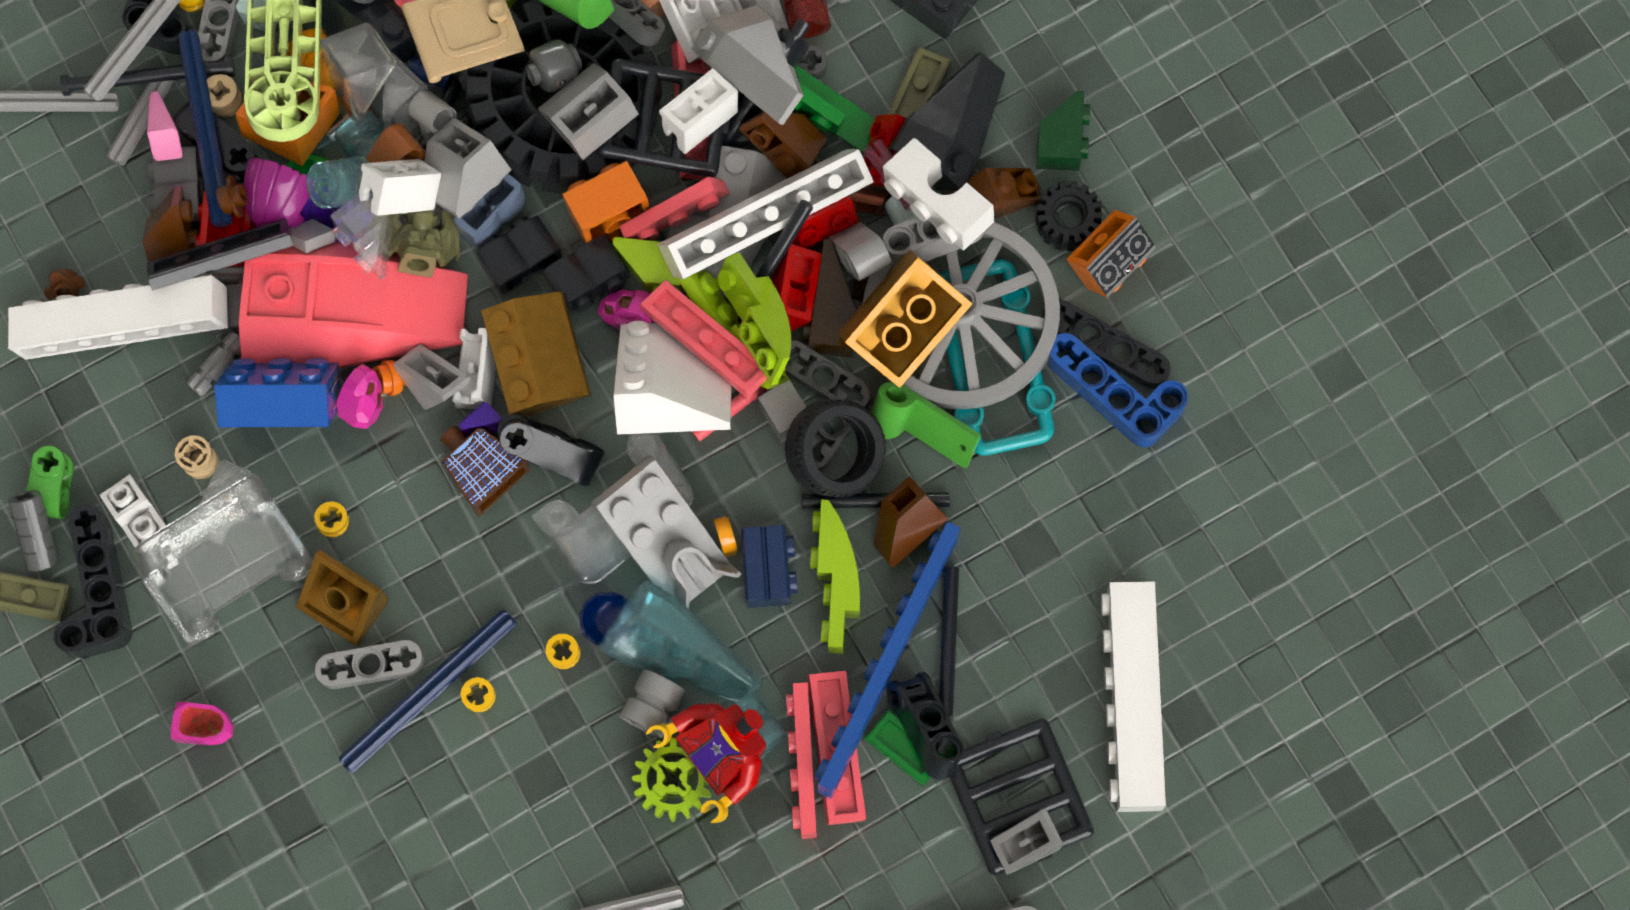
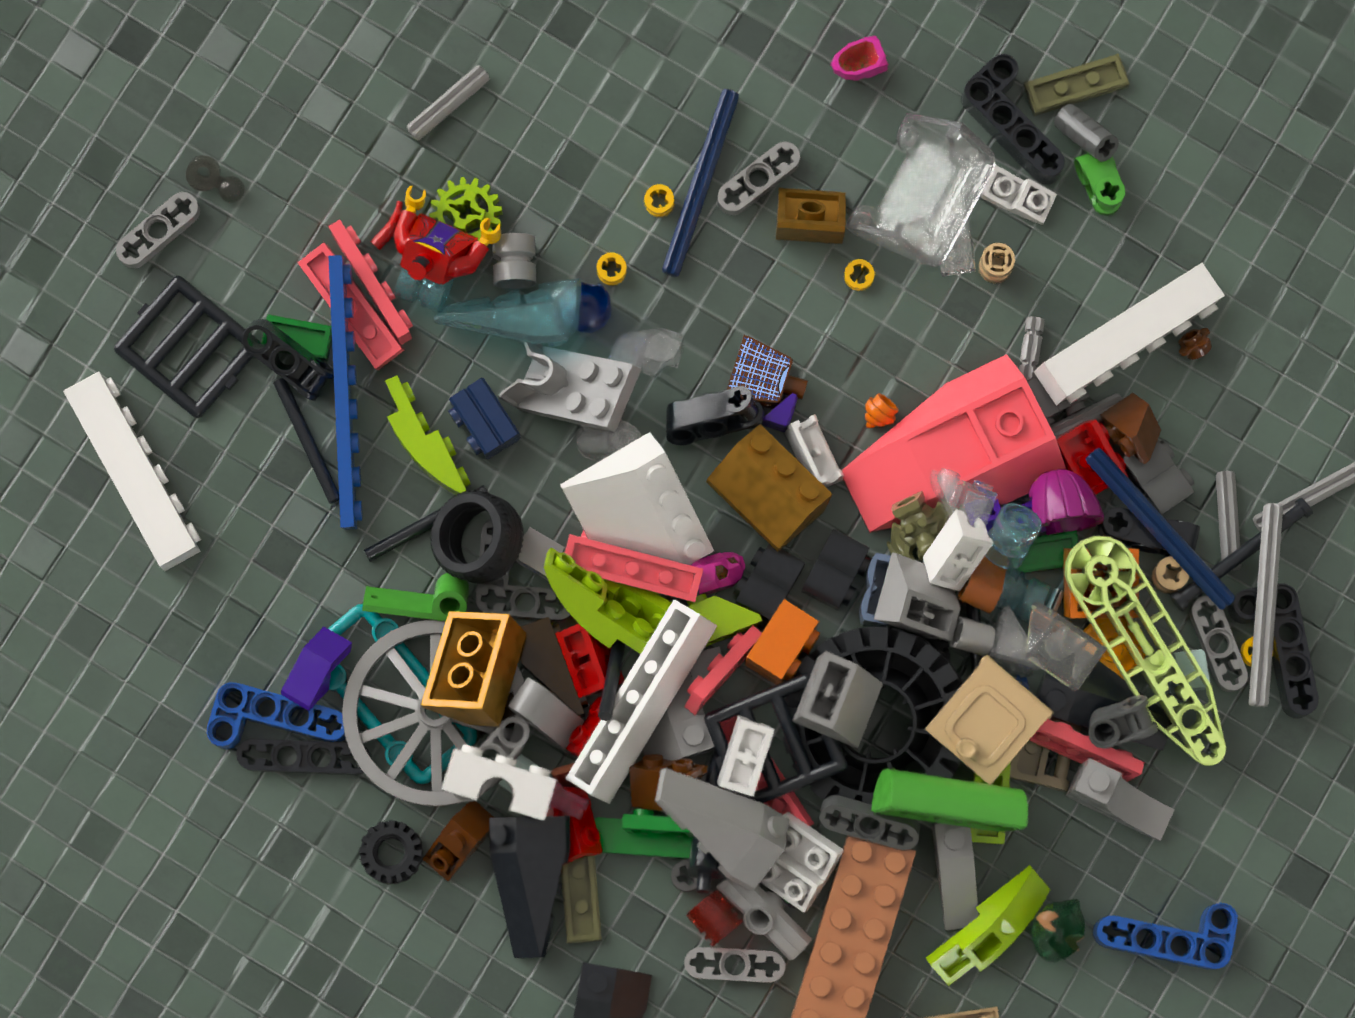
camera: 145 degrees right, 5 degrees up
bright pink slope [147,91,182,161] -> none
black tile [147,219,294,291] -> none
blue brick [214,358,341,427] -> none
reddish brown plate [216,176,248,218] -> none
light grey tile [290,219,335,253] -> none
dark pink rock [336,364,383,429] -> none
light grey slope [393,344,470,410] -> none
dark grey head [525,39,582,93] -> none
light orange tile [713,516,738,558] -> none
reddish brown slope [874,476,948,568] -> none
light grey slope [990,809,1063,875] -> none
dark green slope [1036,91,1090,171] -> none
brick [1066,210,1157,298] -> none
none -> dark purple slope [281,627,352,711]
none -> red bar [370,201,403,250]

